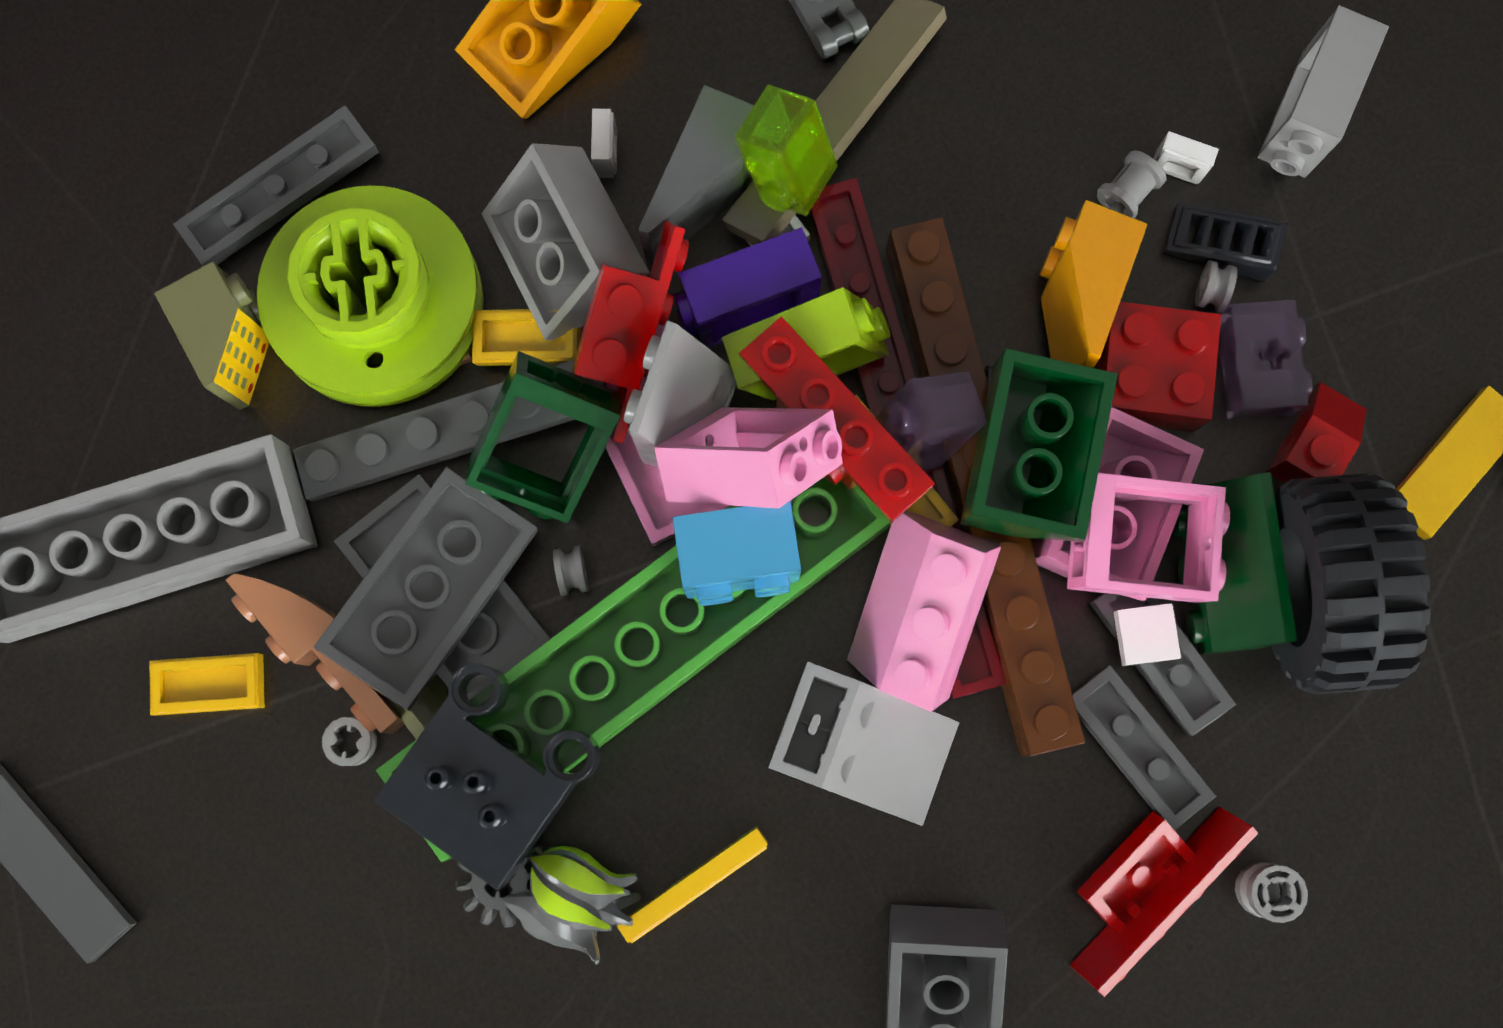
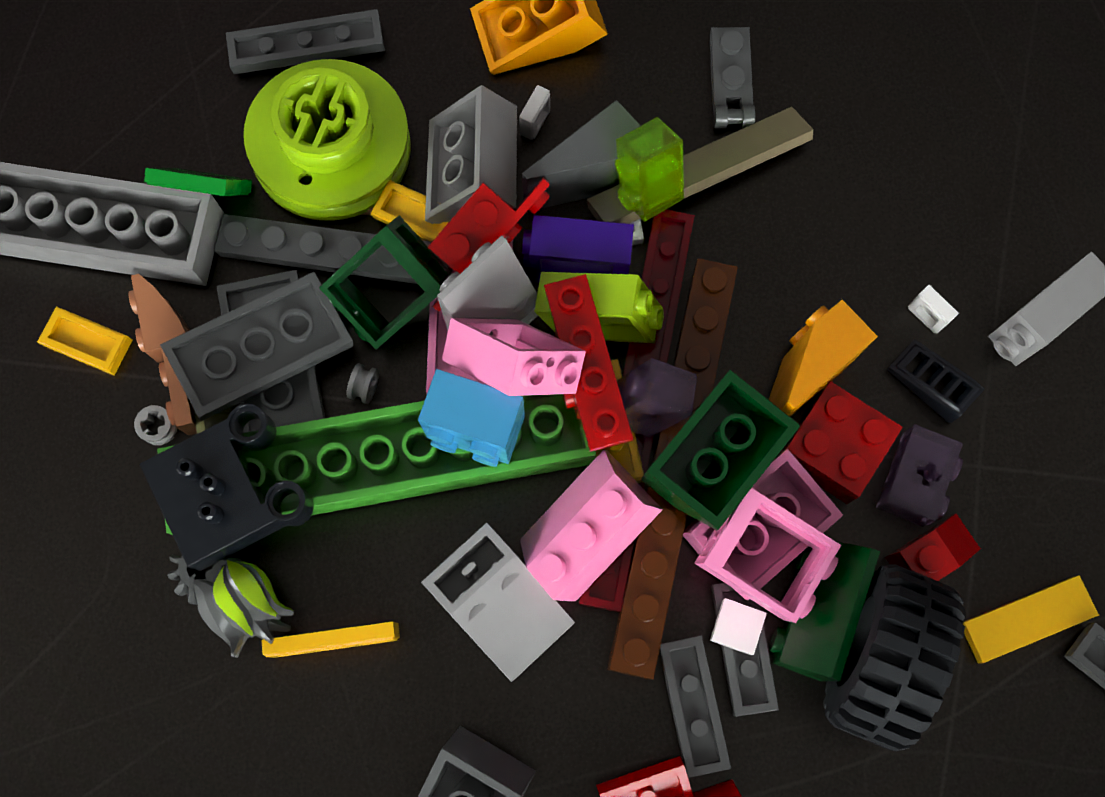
camera: 25 degrees right, 5 degrees down
olive slope [154,261,269,410] -> none
light grey bush [1097,150,1167,218] -> none
light grey bush [1195,260,1237,313] -> none
none -> green tile [144,168,252,196]

